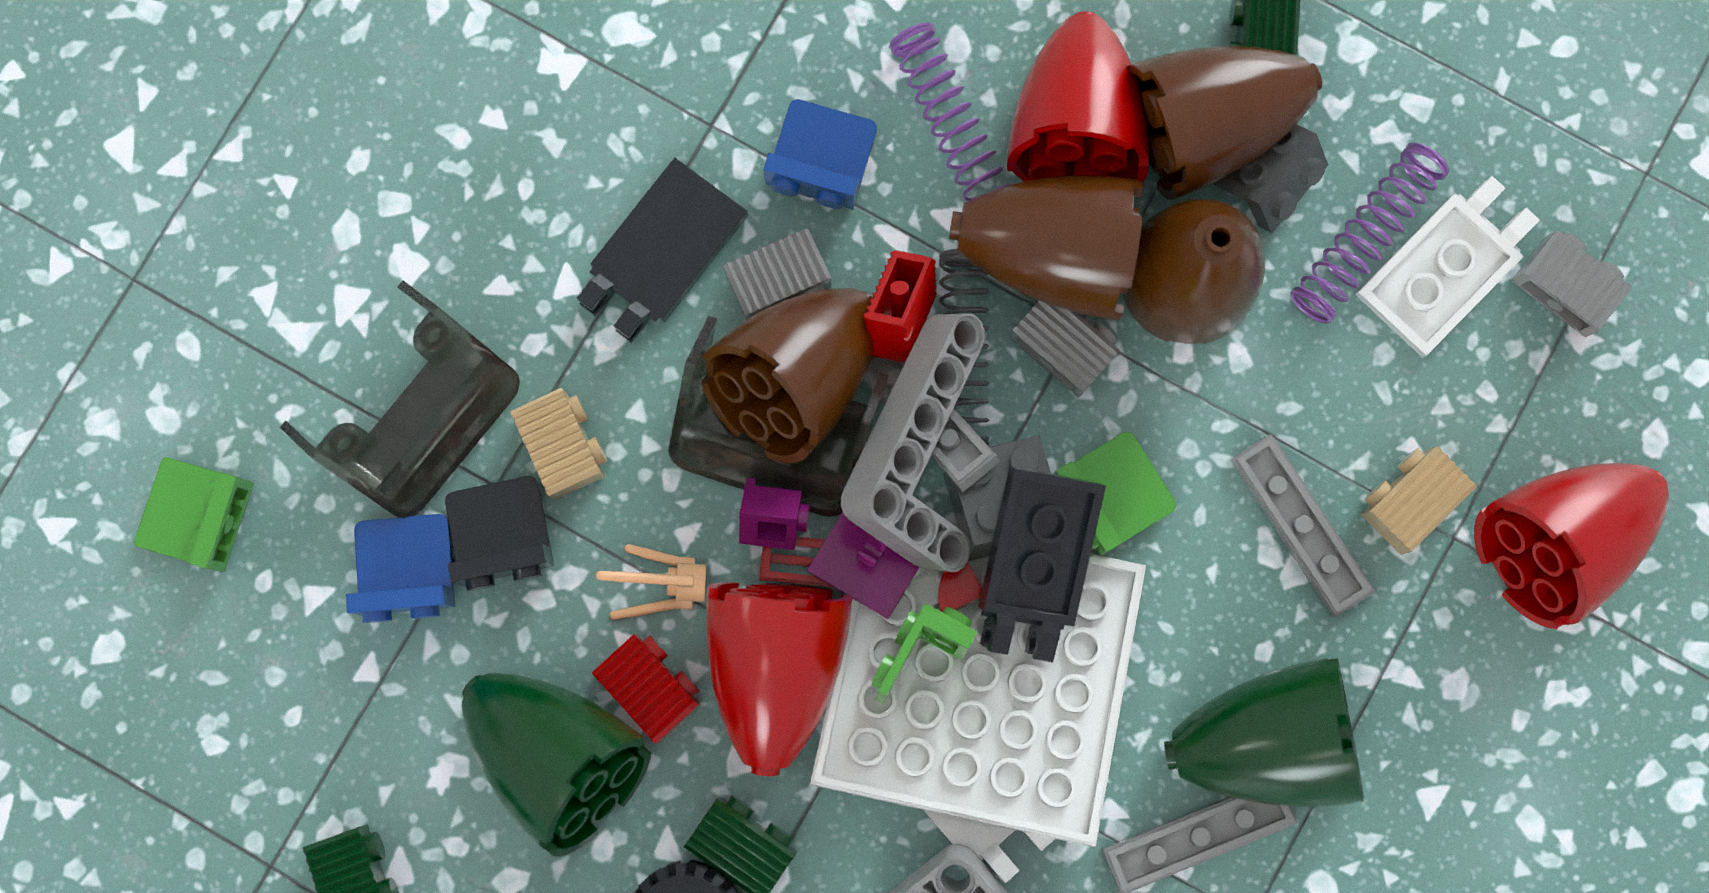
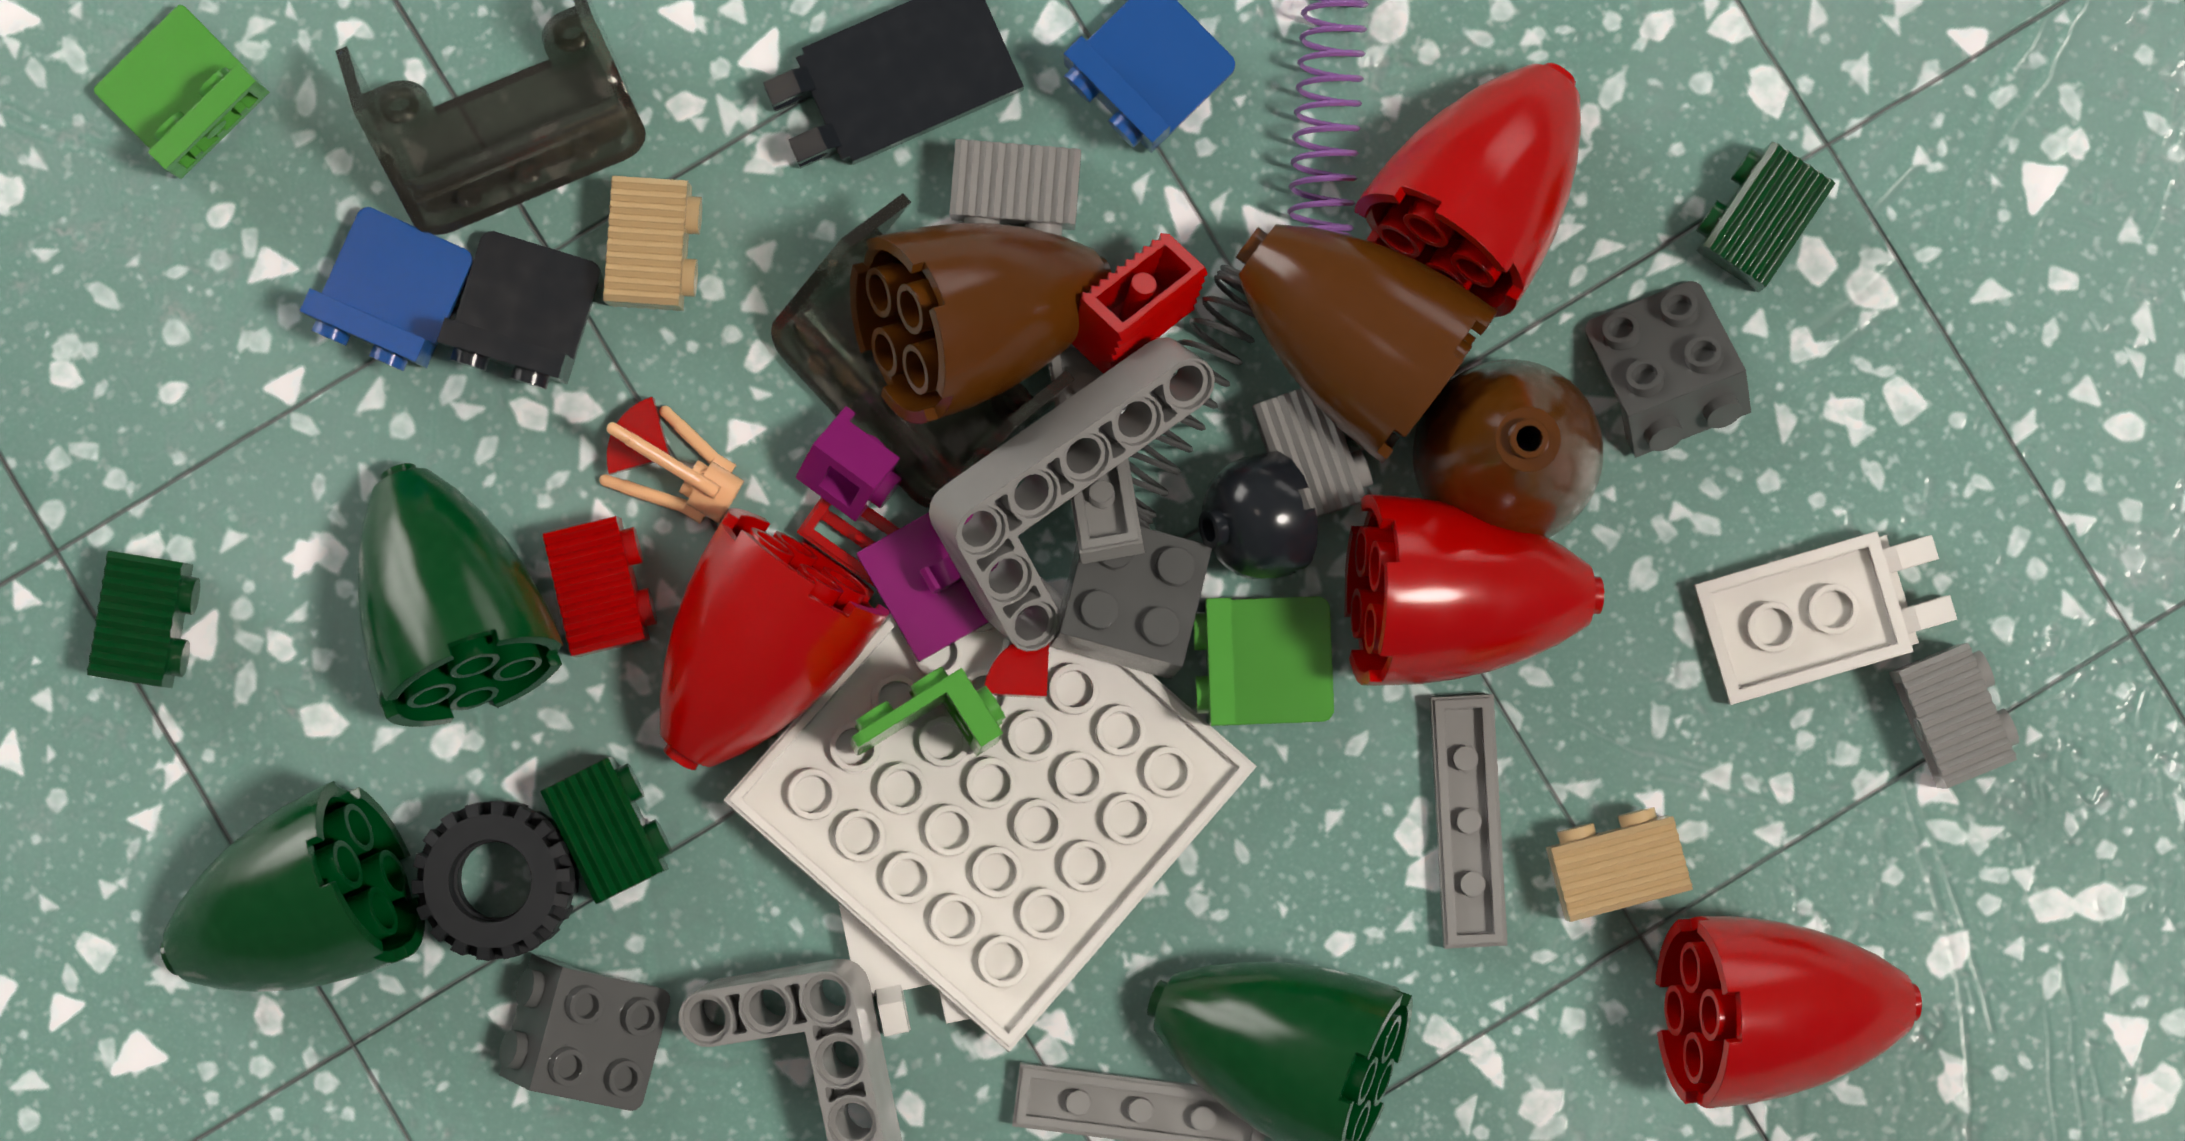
camera: 30 degrees right, 5 degrees up
black tile [978,466,1106,662] -> none
reddish brown cylinder [1128,46,1322,200] -> none
medium lavender piece [1290,143,1449,324] -> none
none -> red tile [607,397,671,475]
none -> black cylinder [1199,451,1318,579]
none -> red cylinder [1344,495,1604,686]

